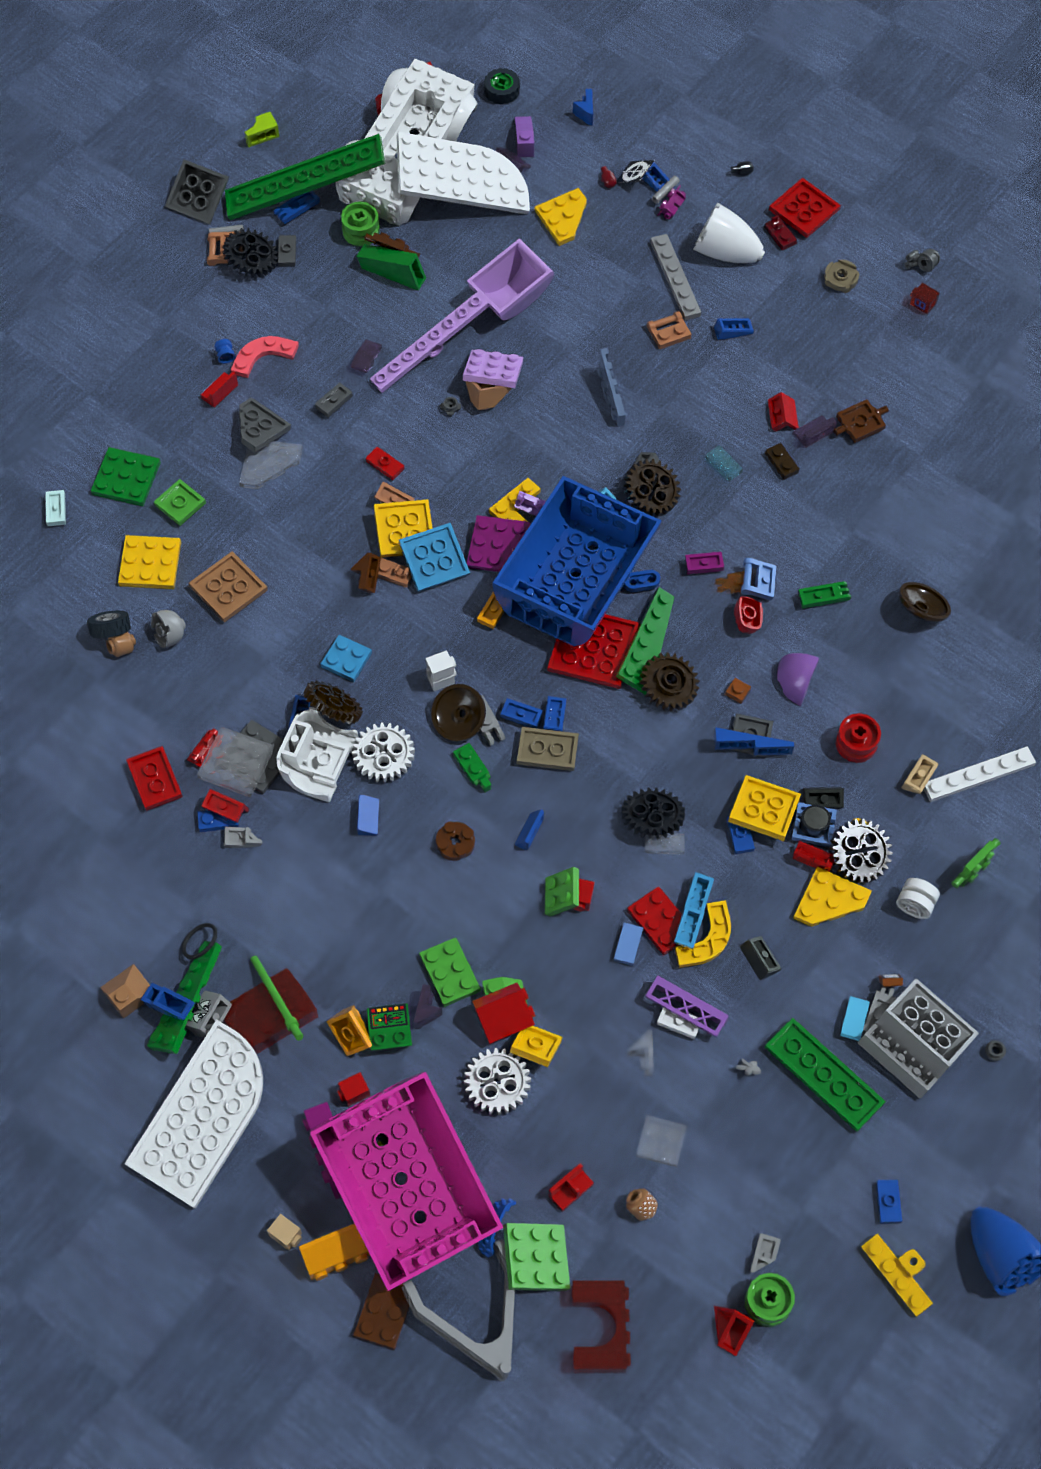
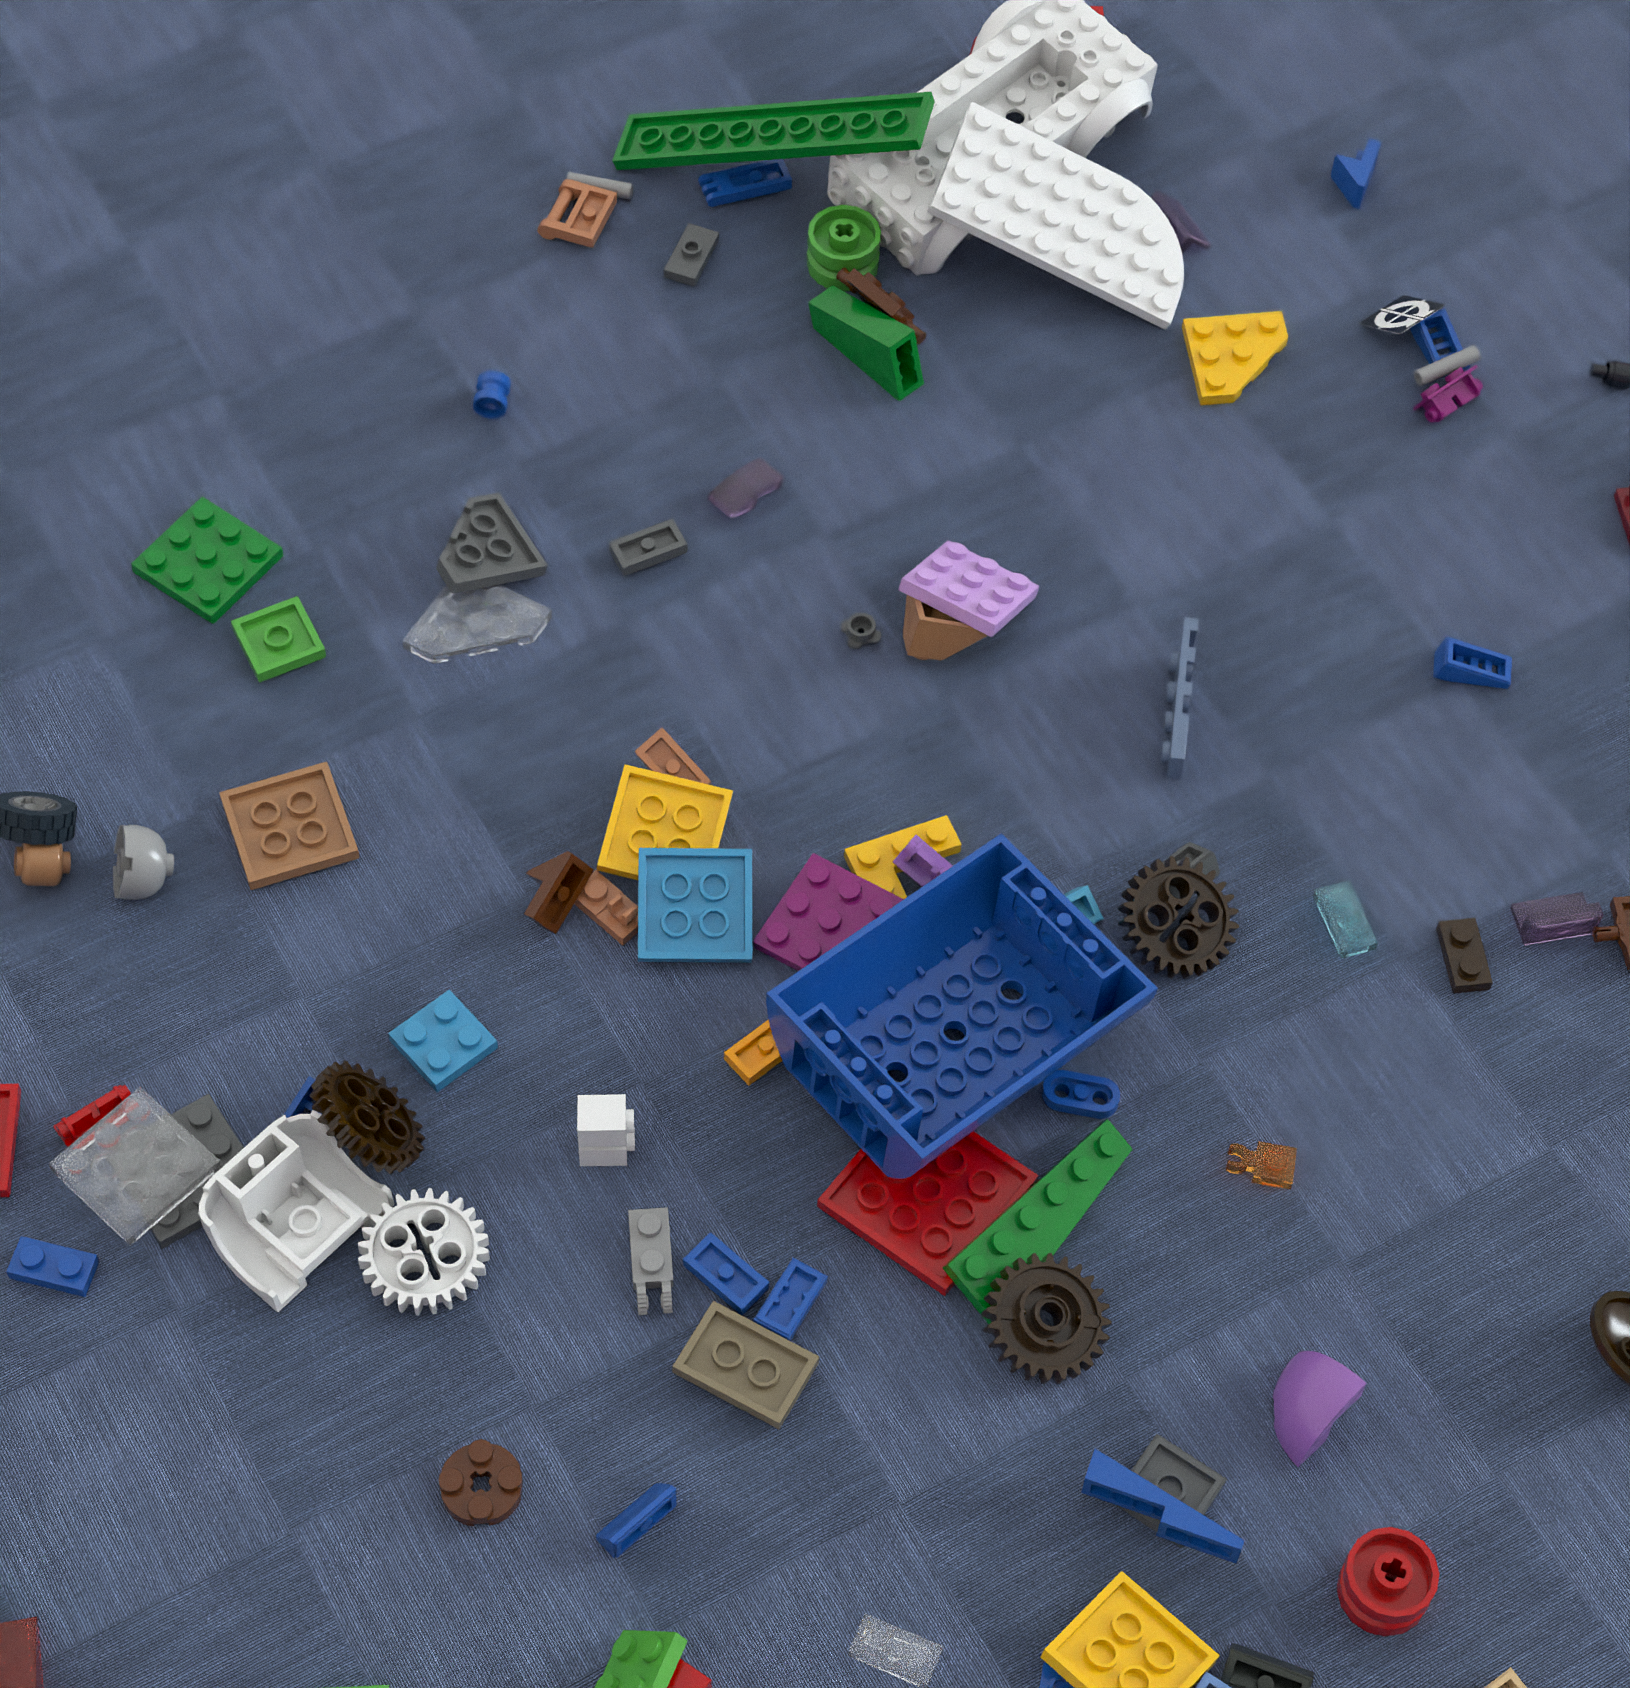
camera: 20 degrees right, 5 degrees down
light aqua plate [46,490,66,526] -> none
yellow plate [118,535,181,589] -> none
dark grey slope [165,159,229,225] -> none
red panel [201,371,238,408] -> none
red panel [201,789,249,823] -> none
black gear [223,228,279,278] -> none
light grey slope [224,827,262,848] -> none
coral plate [231,336,299,378] -> none
lime arch [245,112,279,147] -> none
slope [357,795,379,836] -> none
red plate [365,446,405,480] -> none
lavender plate [370,239,554,393] -> none
dark brown dish [431,684,486,741] -> none
green hinge [453,743,492,793] -> none
black wheel [484,68,520,105] -> none
medium lavender slope [515,116,534,157] -> none
dark red cylinder [600,166,617,188] -> none
black gear [622,787,685,839] -> none
nougat plate [647,311,692,349] -> none
light grey plate [651,234,701,320] -> none
magenta plate [685,551,724,574] -> none
white cylinder [693,203,765,263] -> none
dark orange plate [725,678,751,704] -> none
red piece [734,596,763,634] -> none
medium blue plate [741,558,776,601] -> none
red panel [768,392,799,432] -> none
green hinge [798,581,851,609] -> none

